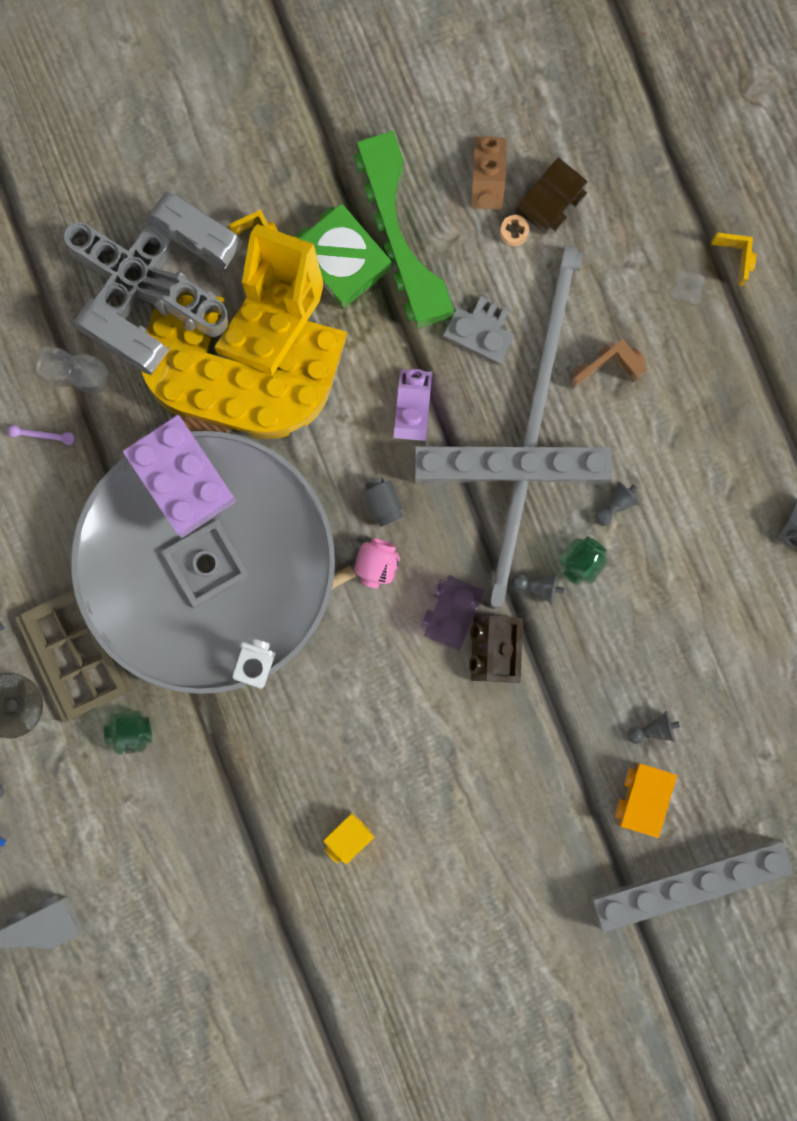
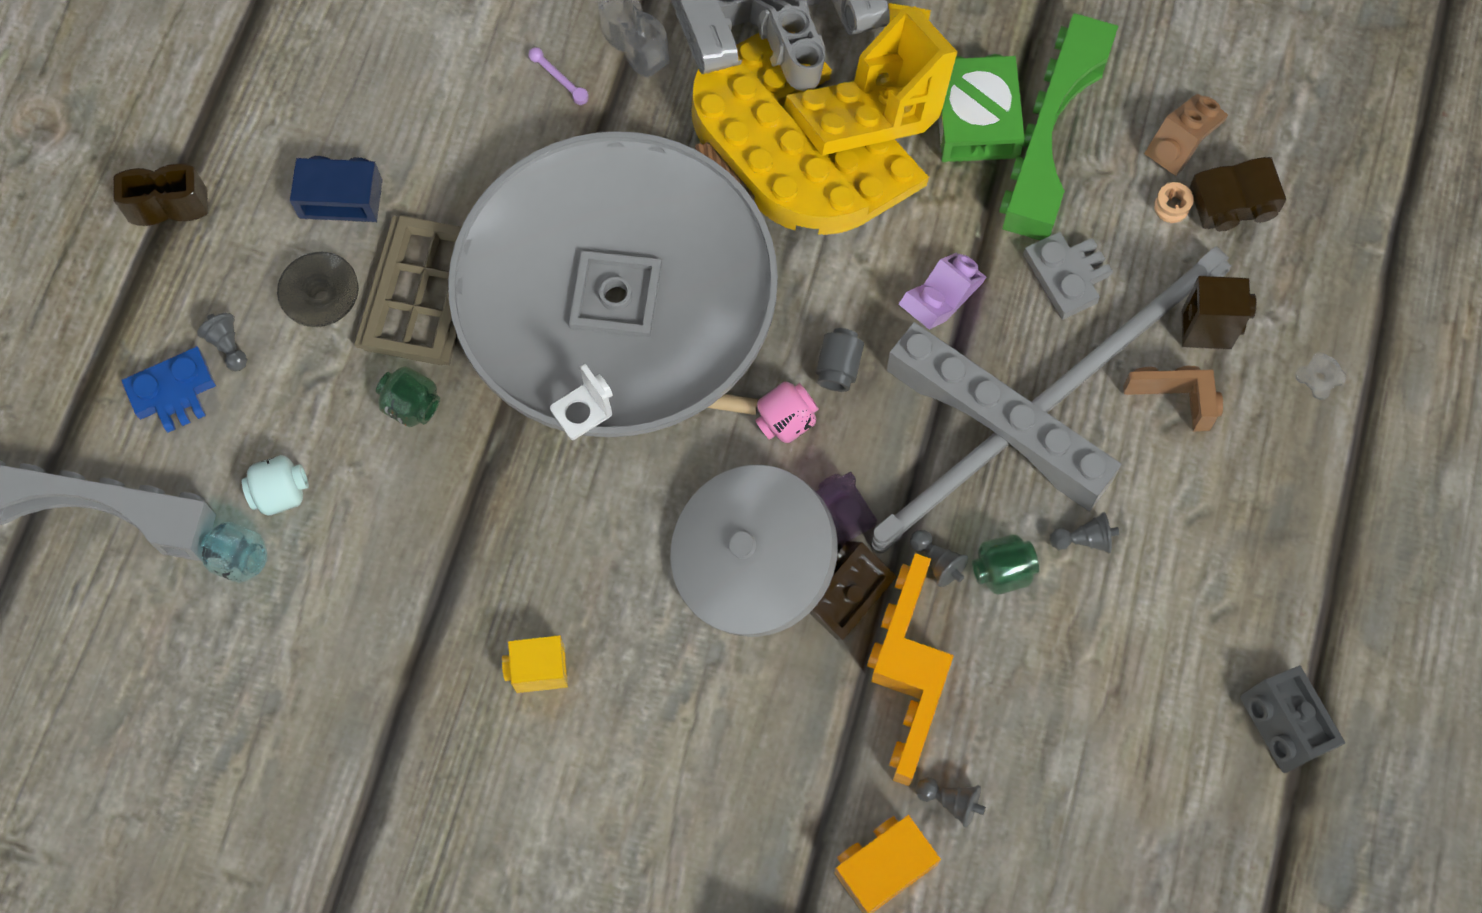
camera: 40 degrees right, 15 degrees down
lavender brick [123,415,237,538] -> none
yellow bracket [711,233,756,286] -> none
none -> clear light blue head [201,522,267,583]
none -> light aqua head [242,455,309,516]
none -> light grey dish [671,465,837,637]
none -> light orange bracket [867,553,954,787]
none -> dark brown brick [1181,276,1257,349]

